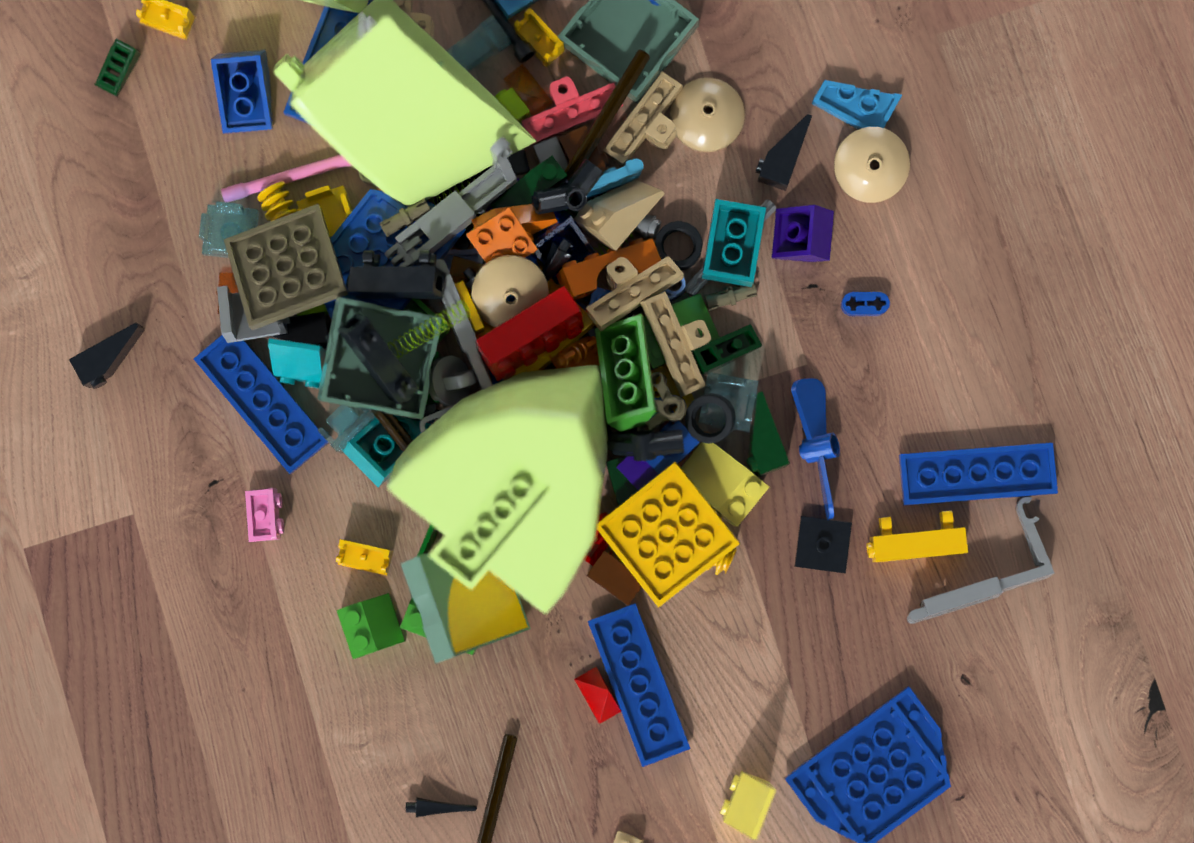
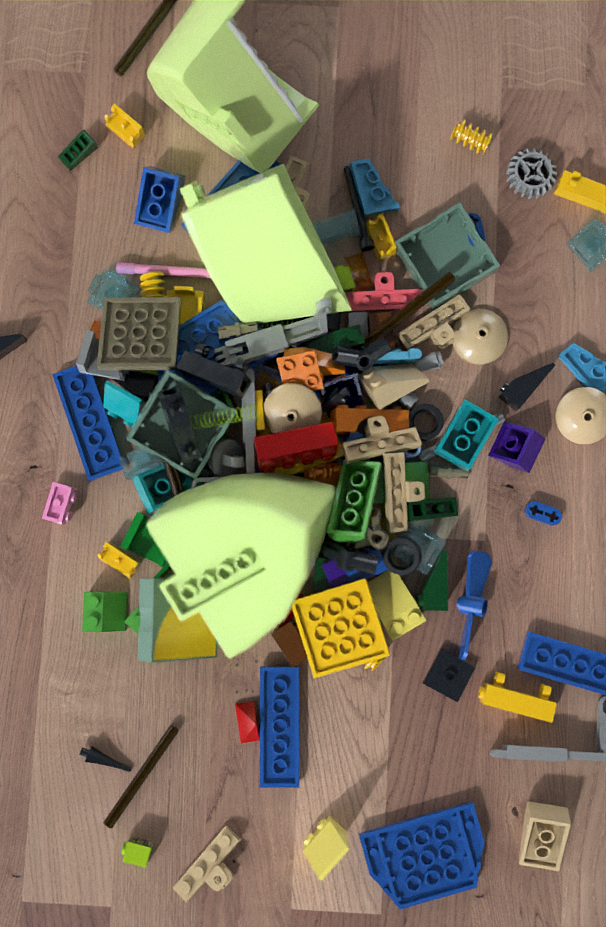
camera: 15 degrees right, 0 degrees up
none -> green panel [120,512,168,567]
none -> light grey cone [415,351,444,372]
none -> tan slope [519,801,571,871]

